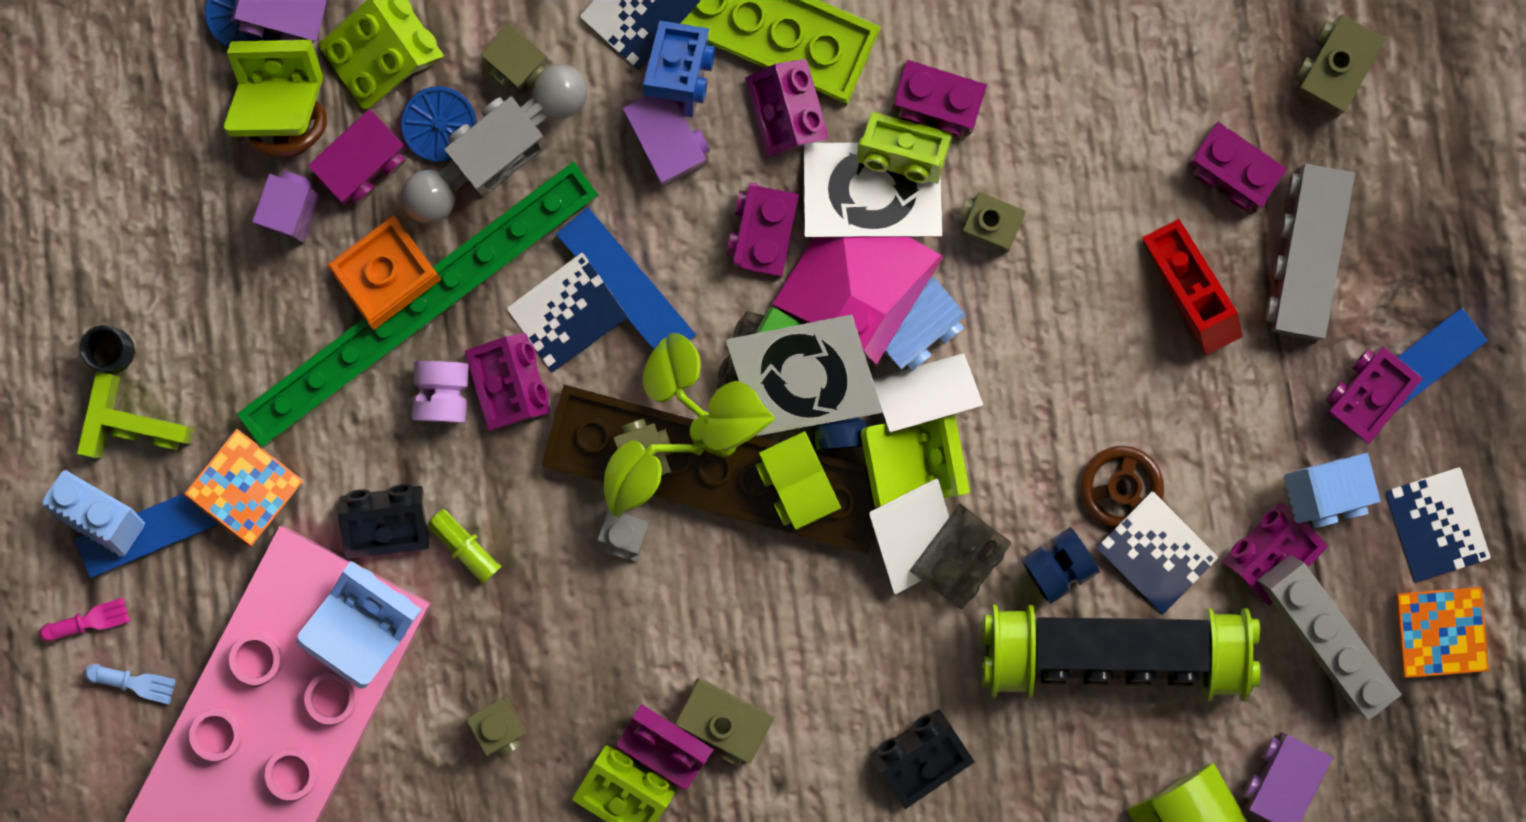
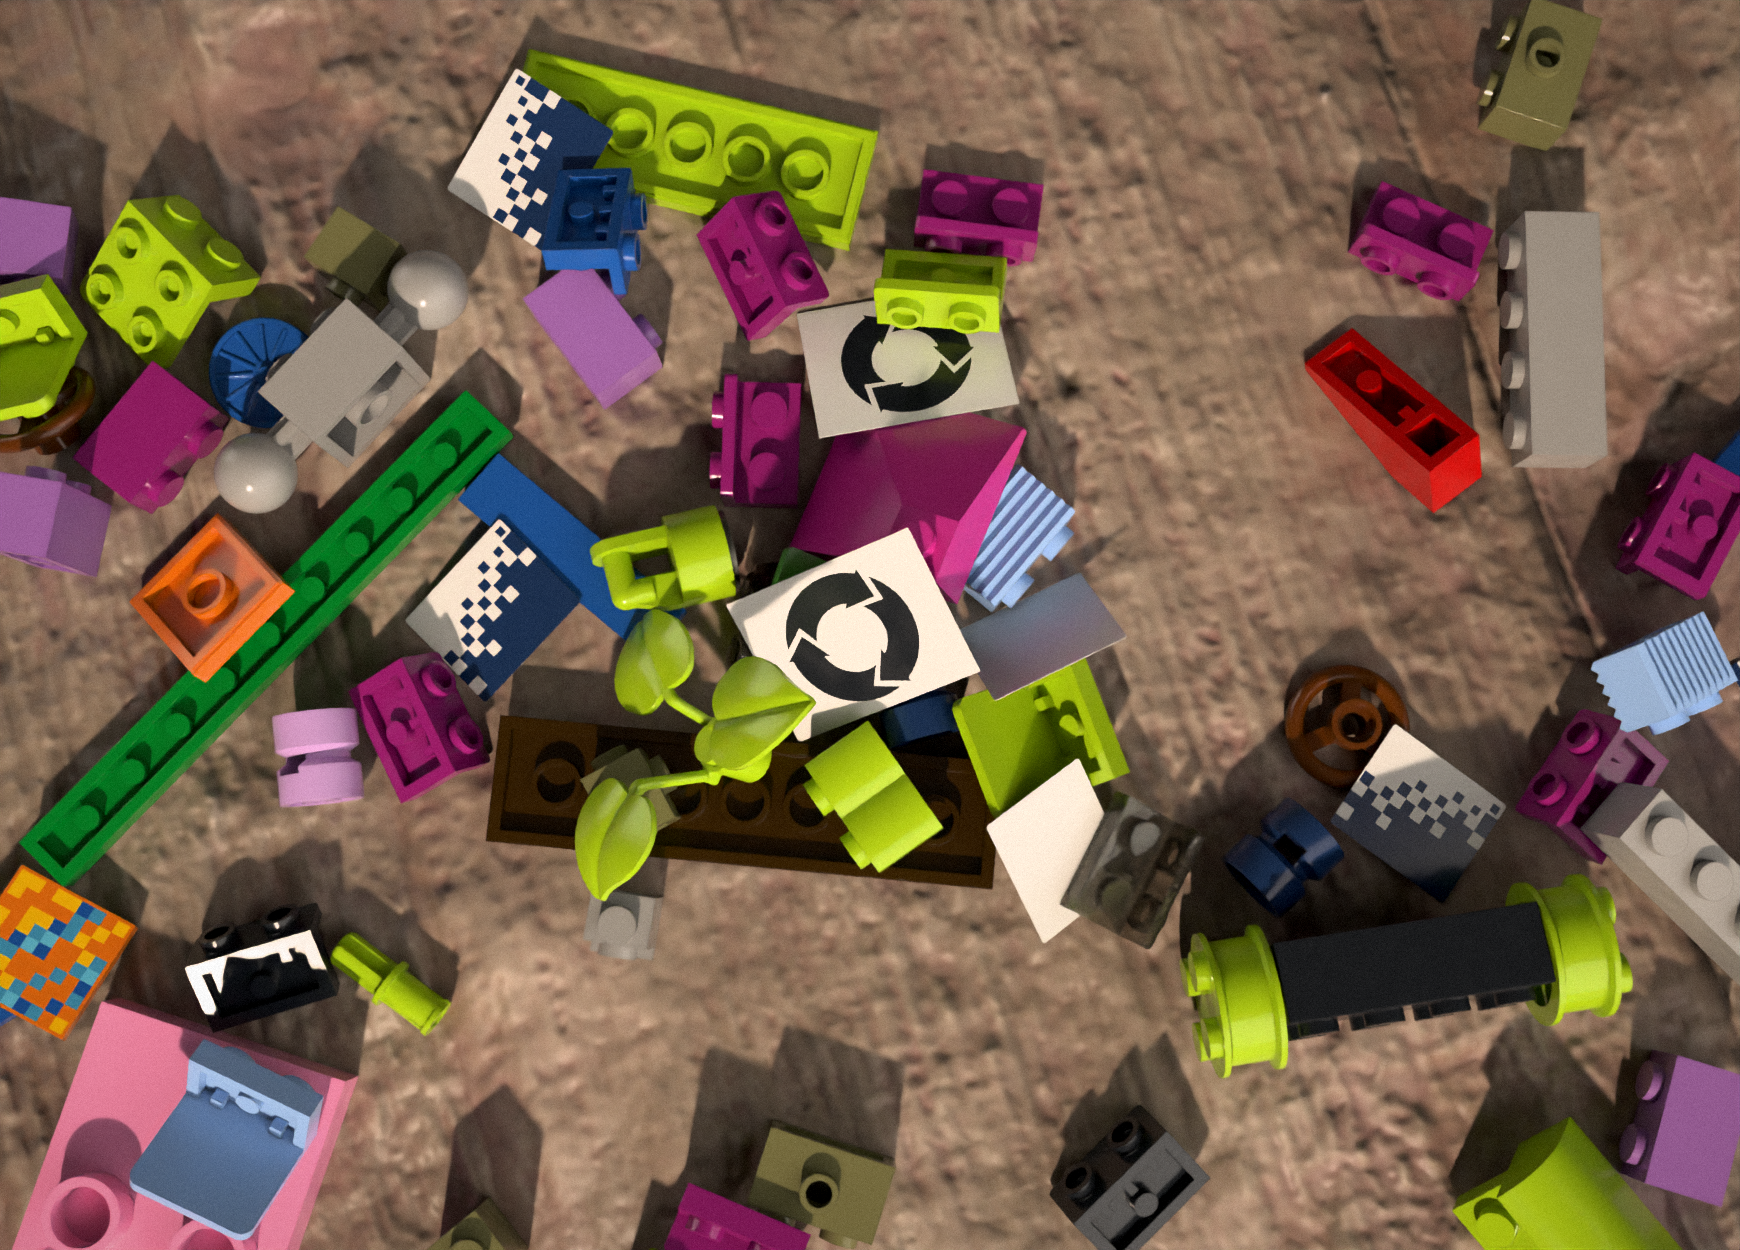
camera: 10 degrees left, 5 degrees down
olive brick [957,192,1026,253] -> none
none -> lime piece [590,504,740,611]

